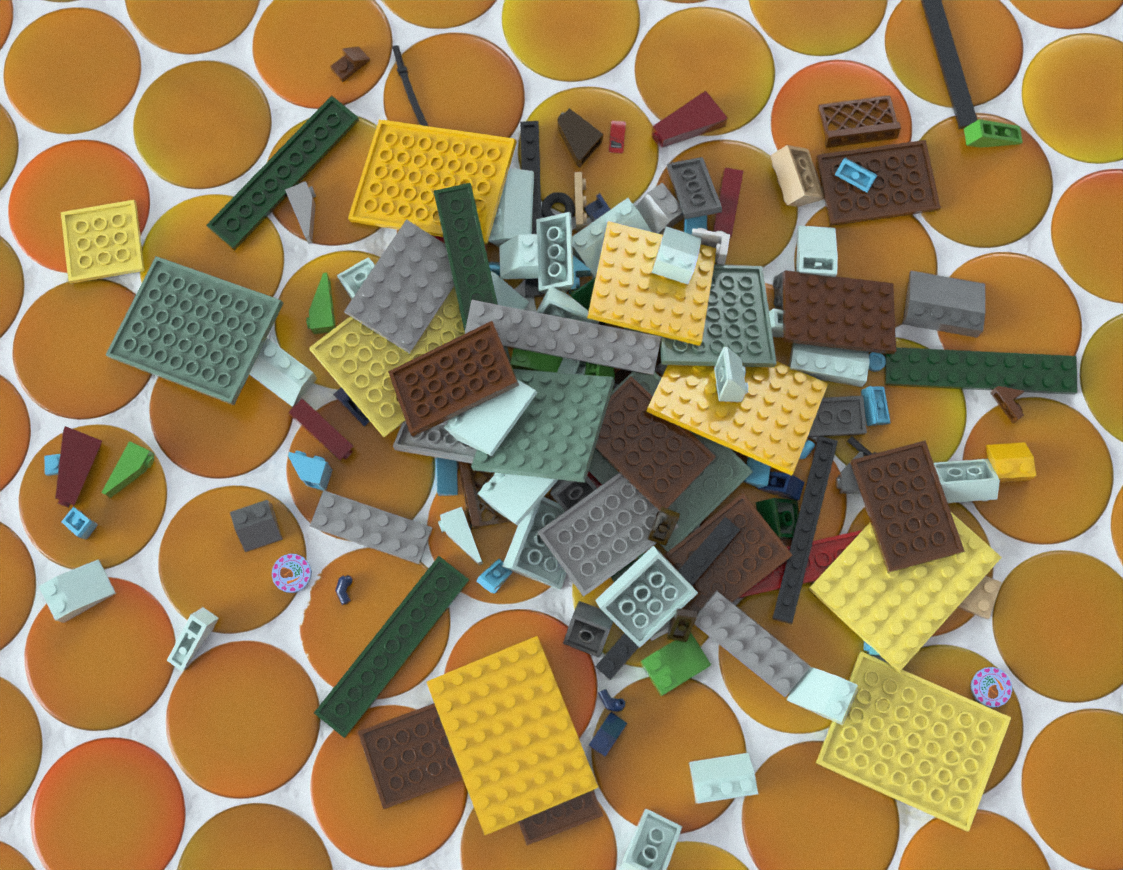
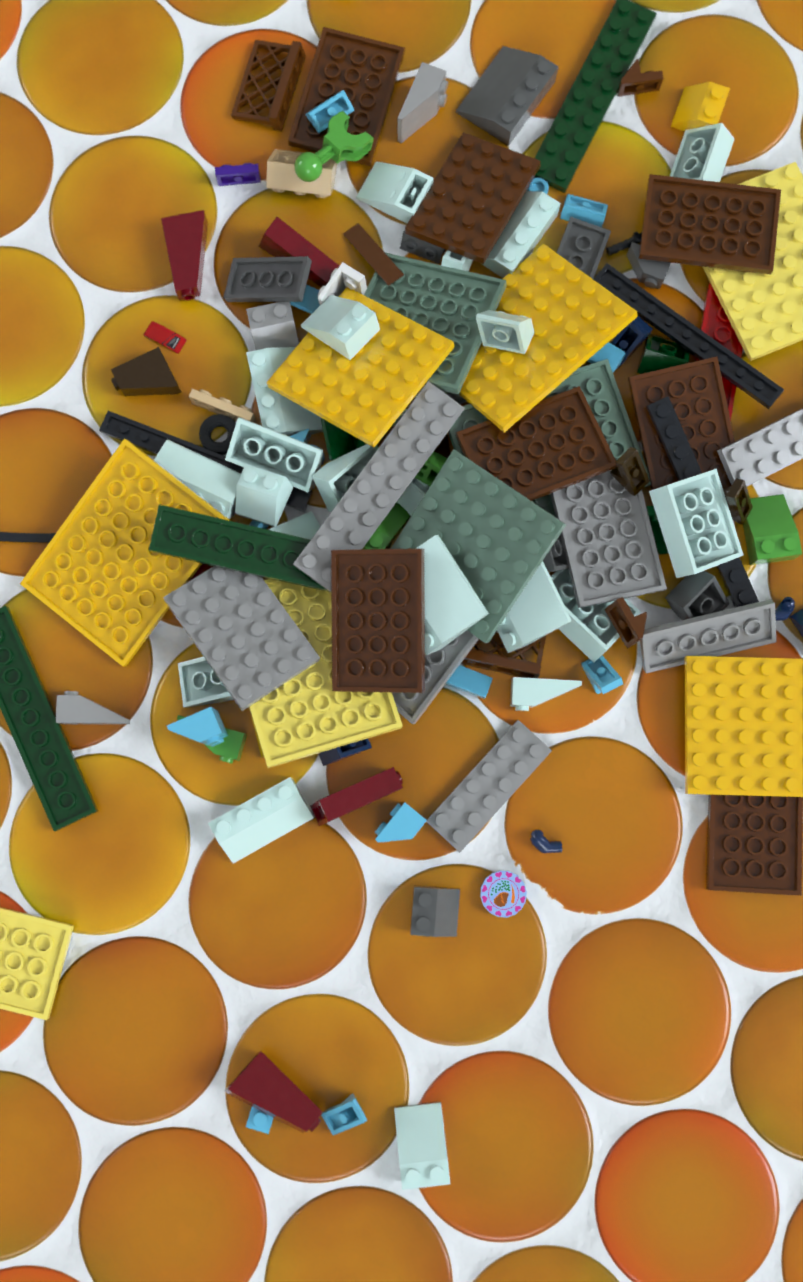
camera: 70 degrees left, 5 degrees up
bright green slope [101,441,155,498] -> none
sand green plate [106,256,283,405] -> none
light aqua slope [167,607,219,672] -> none
dark green plate [314,556,470,738] -> none
dark blue panel [584,193,611,222] -> none
none -> medium azure slope [167,707,228,747]
none -> dark purple plate [215,163,261,186]
none -> bright green piece [294,111,374,182]
none -> reddish brown sticker [343,223,404,286]
none -> light grey slope [398,62,448,143]
none -> reddish brown slope [604,597,647,649]
none -> light grey plate [640,599,776,673]

